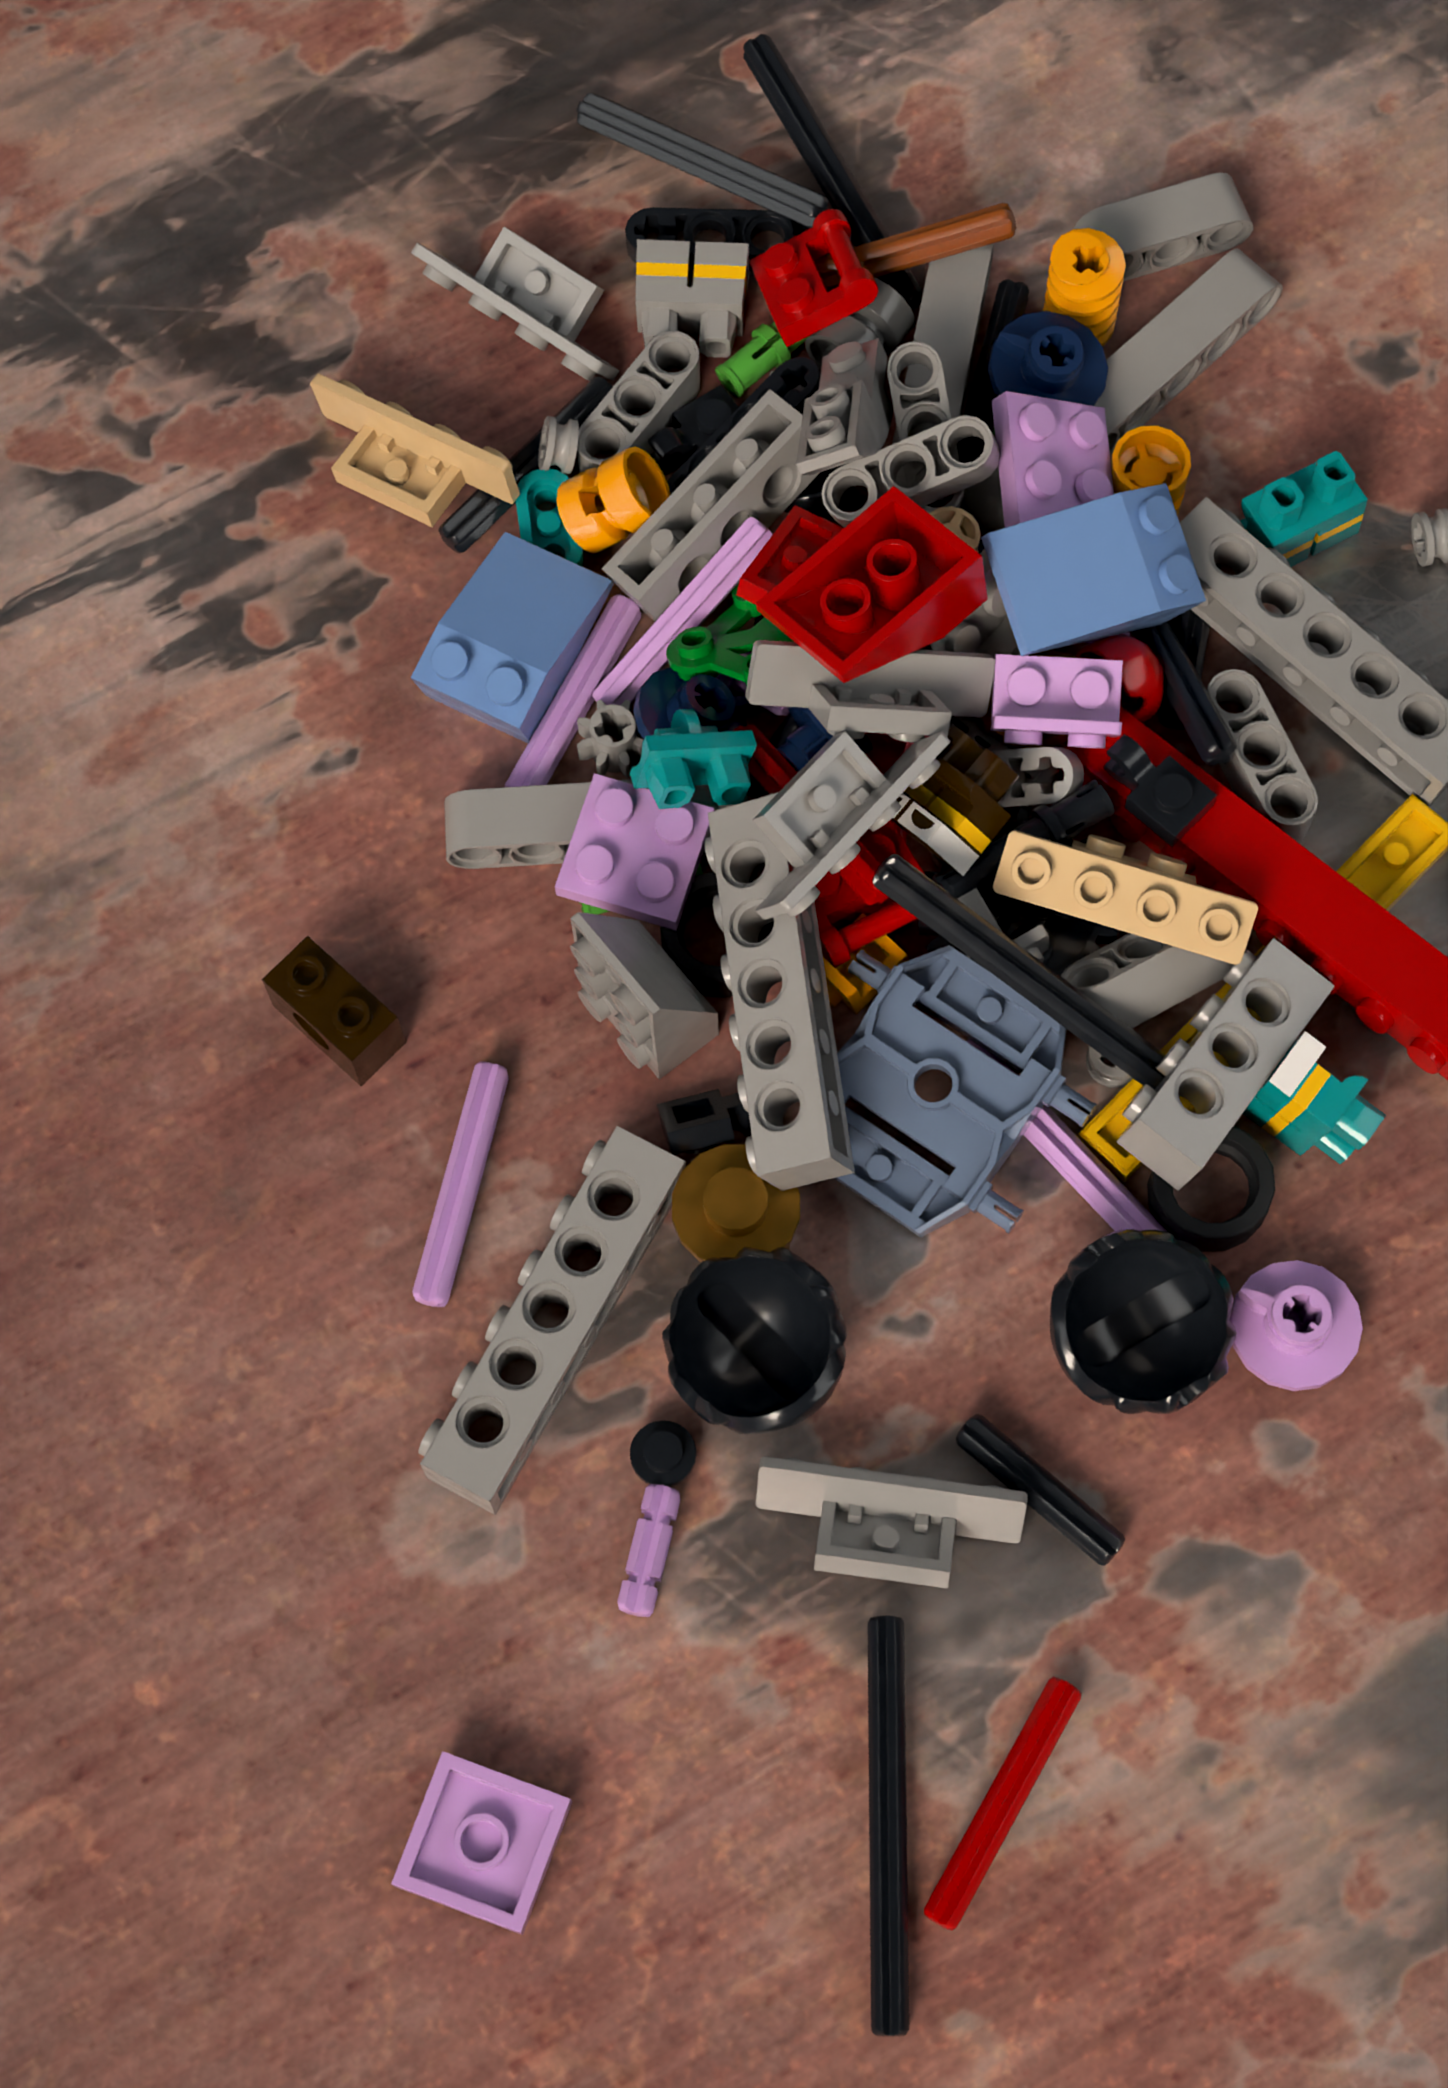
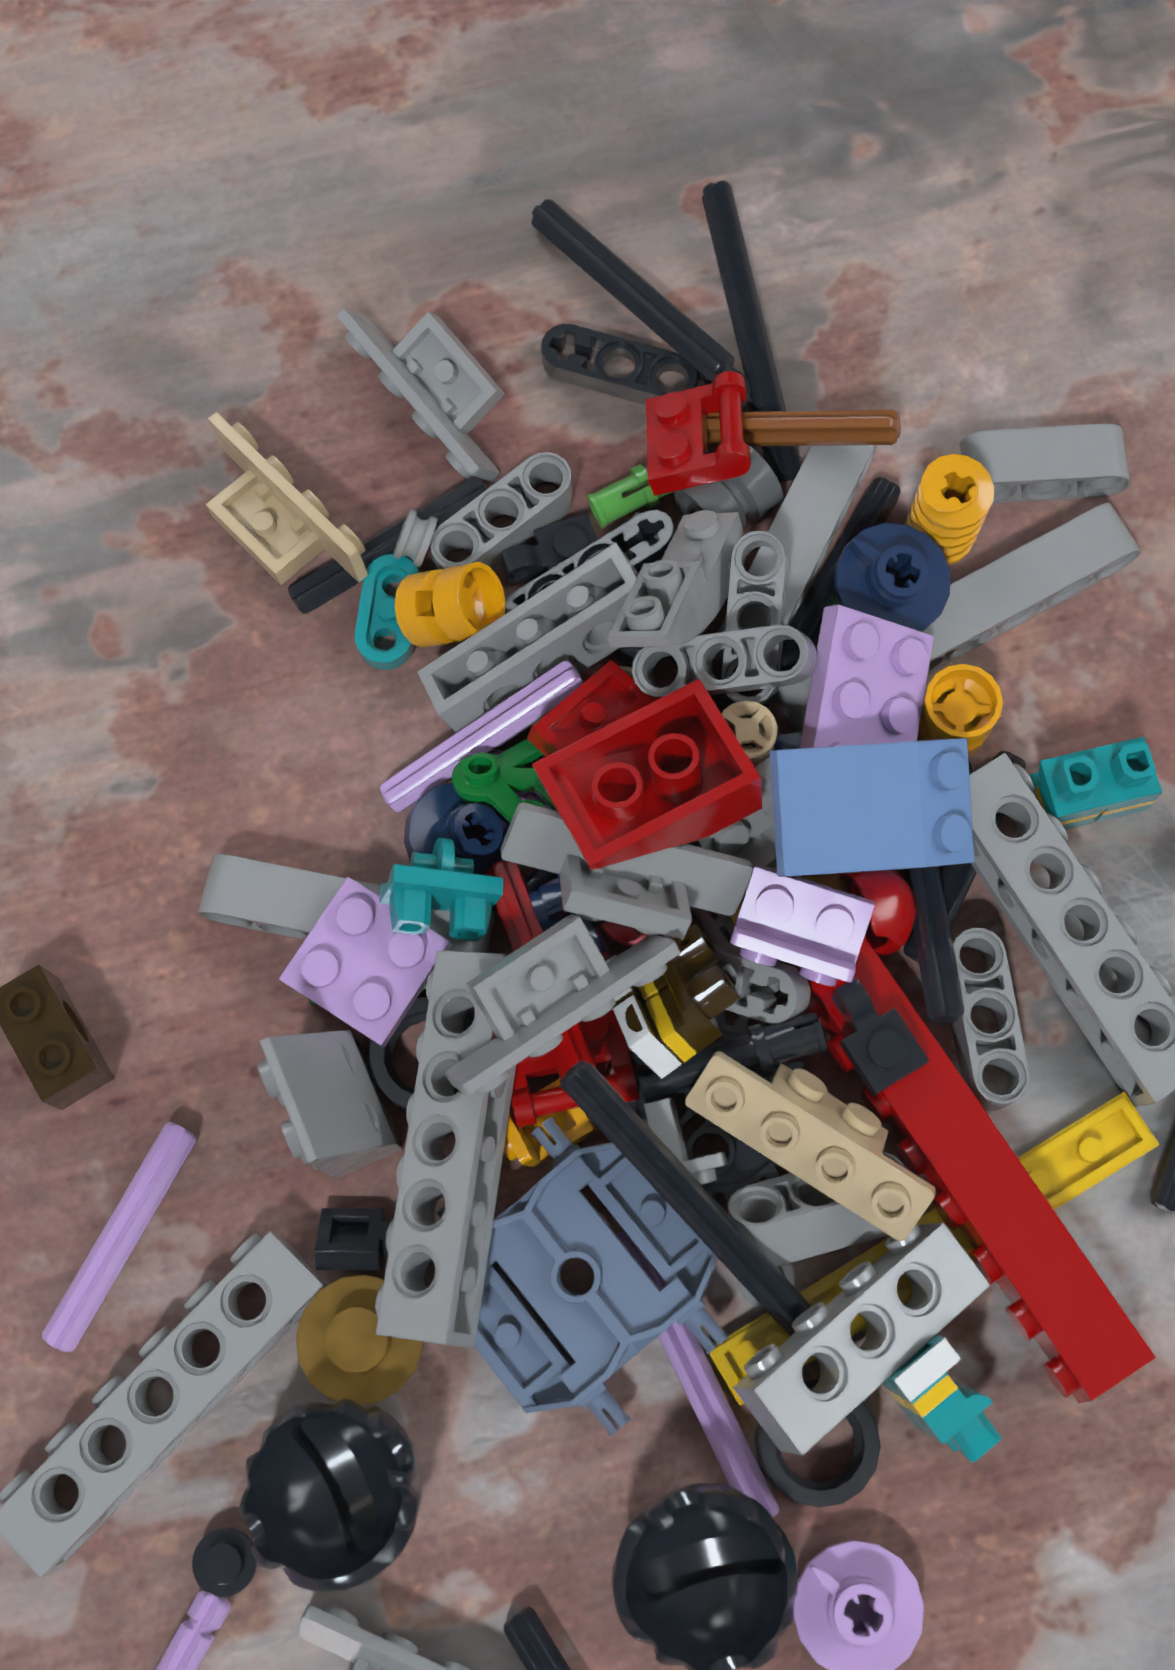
camera: 15 degrees right, 5 degrees up
medium blue slope [410,532,614,743] -> none
lavender axle [505,594,641,787] -> none
light grey gear [577,699,644,778] -> none
light grey hips [635,239,749,358] -> none

